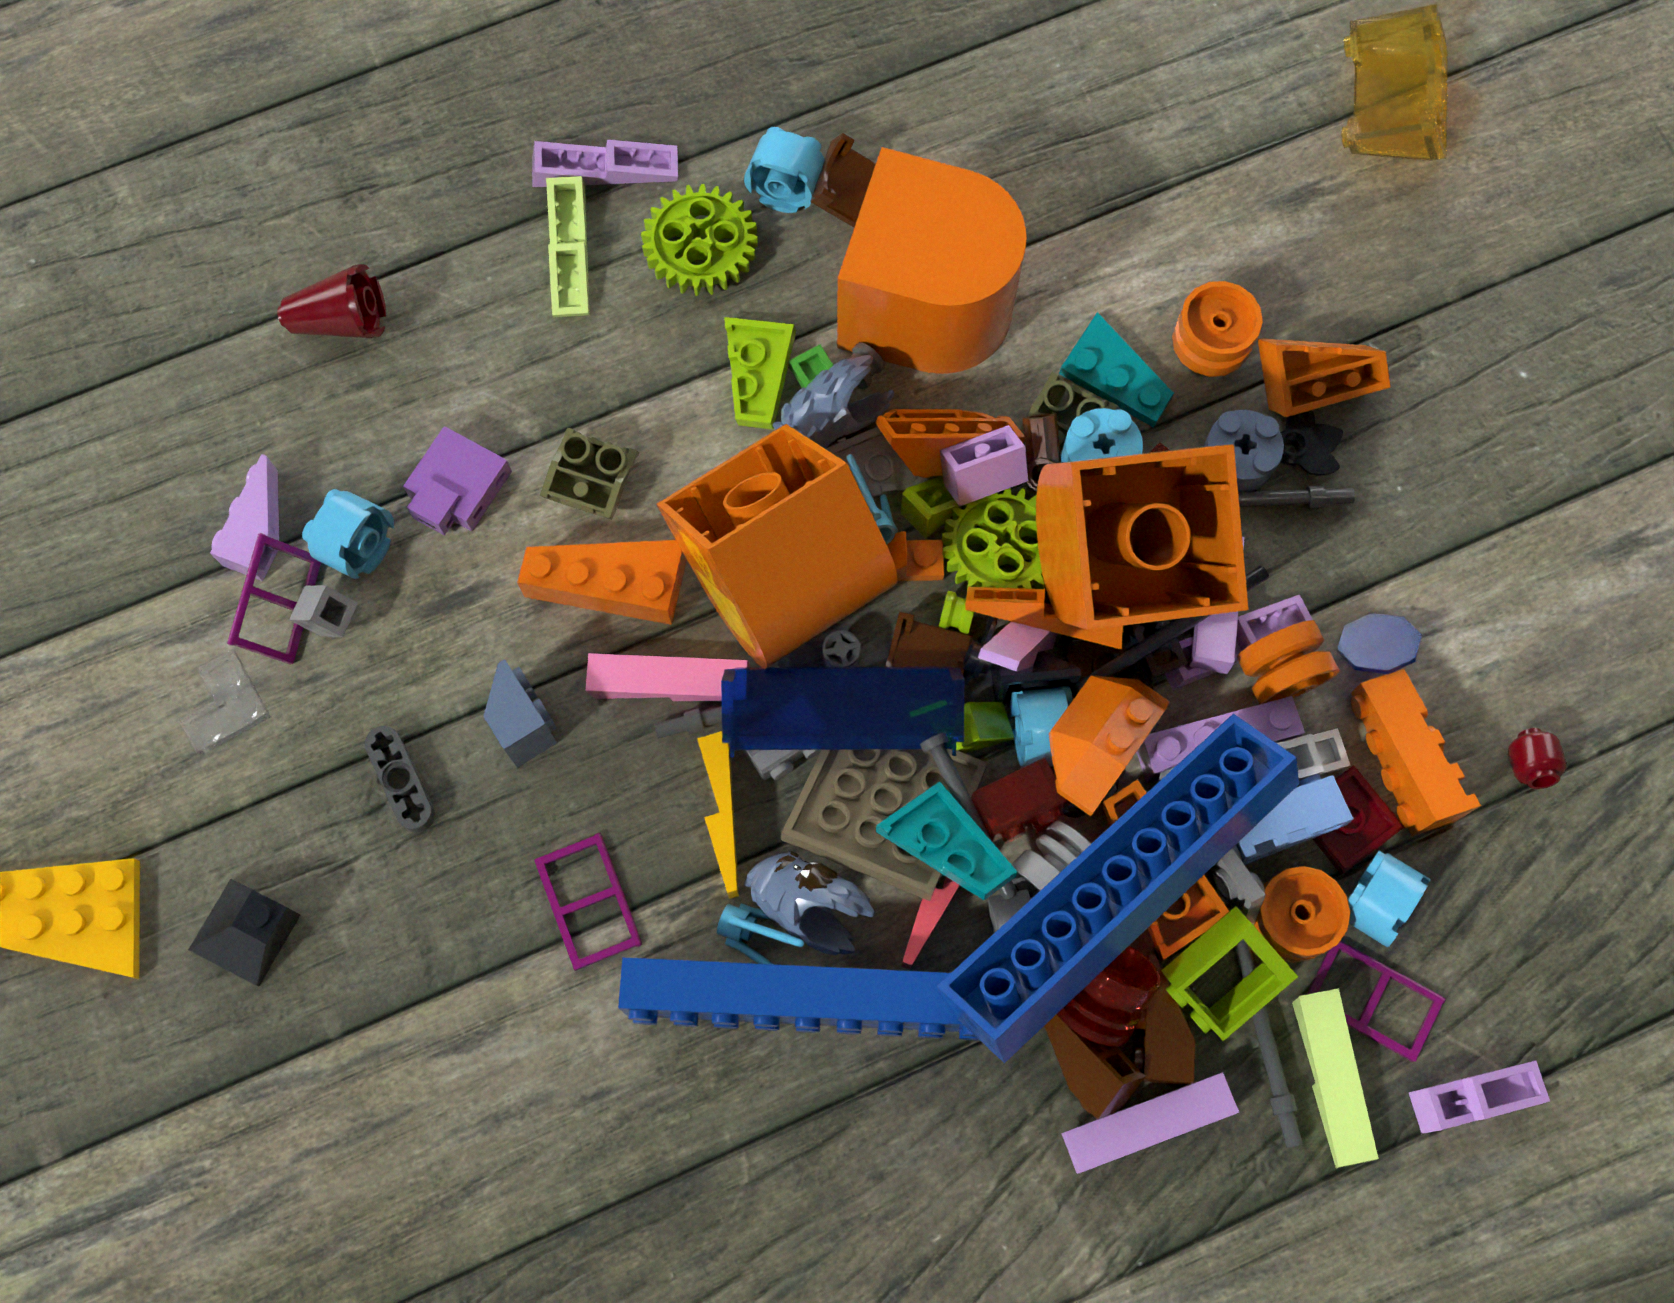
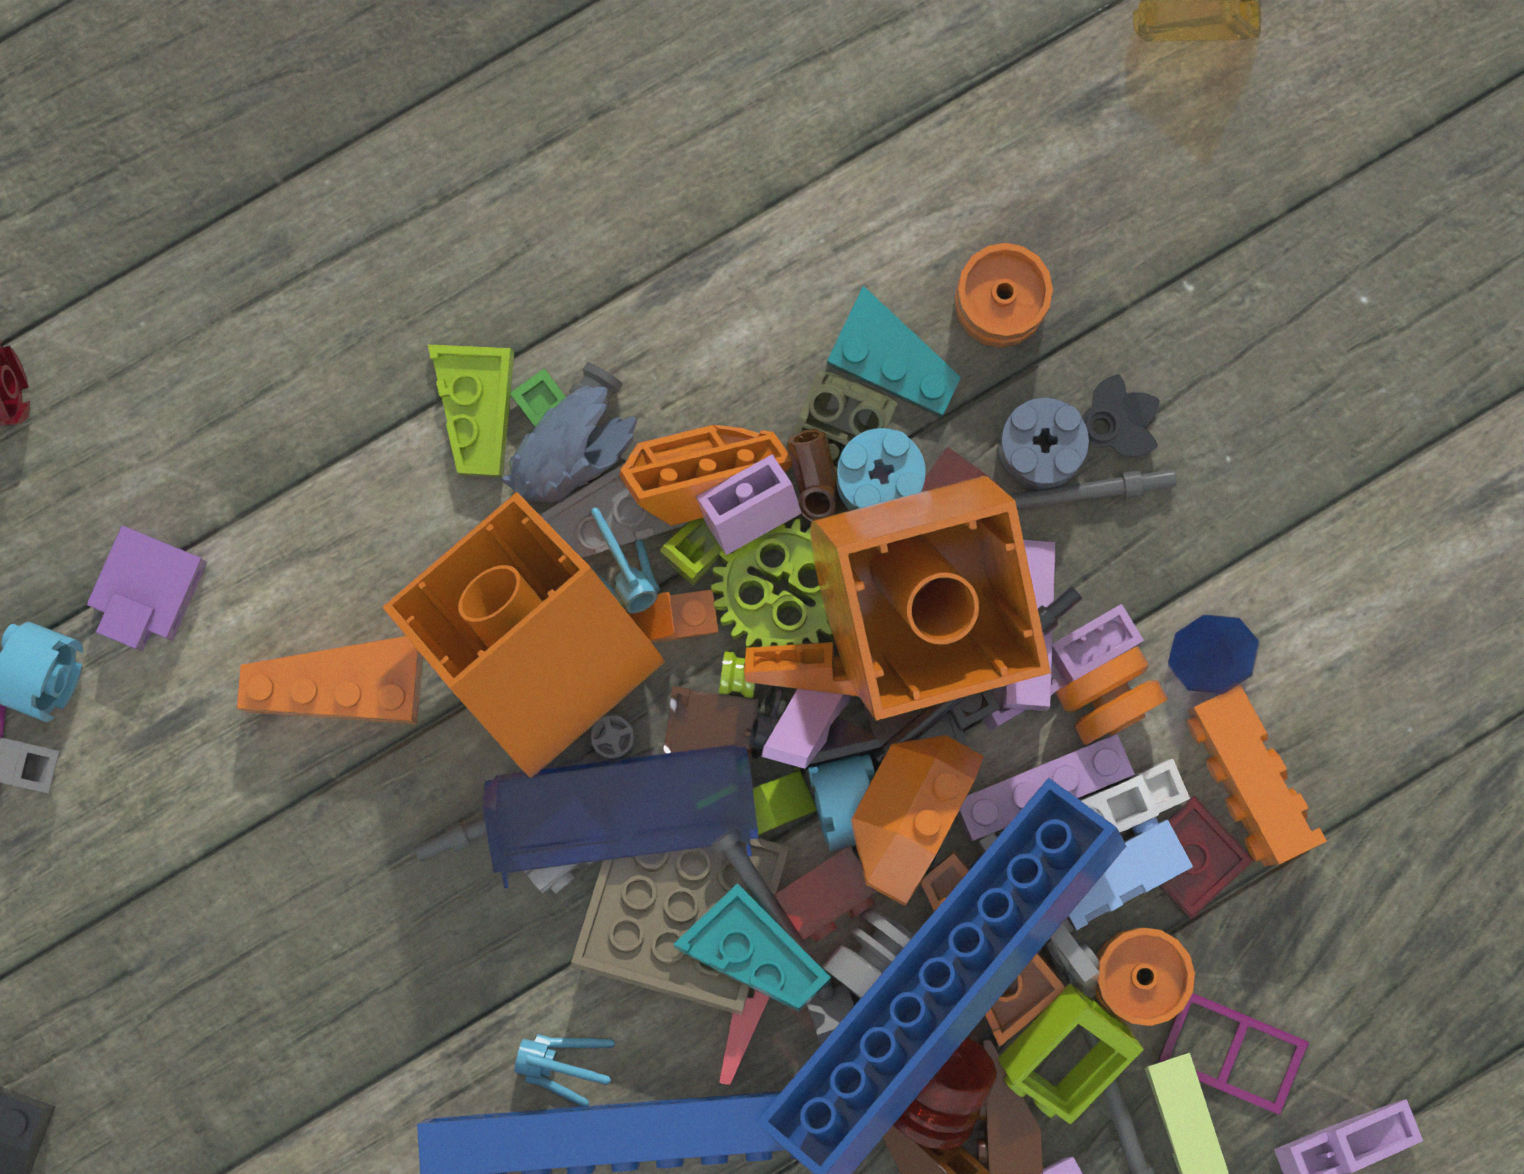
camera: 10 degrees left, 10 degrees up
dark grey beam [365,726,435,833] -> none
sand blue slope [483,659,557,768] -> none
lavender slope [532,140,678,187] -> none
magenta window [534,833,642,971] -> none
olive slope [540,428,639,520] -> none
yellowish green slope [546,176,589,317] -> none
bright pink slope [585,653,750,701] -> none
lime gear [641,184,758,296] -> none
yellow slope [697,730,739,899] -> none
medium azure brick [744,127,825,213] -> none
sand blue head [744,851,875,955] -> none
reddish brown piece [810,133,876,228] -> none
orange brick [837,147,1027,374] -> none
orange wedge [1257,338,1391,417] -> none
medium azure brick [1347,851,1431,948] -> none
dark red head [1508,728,1567,789] -> none

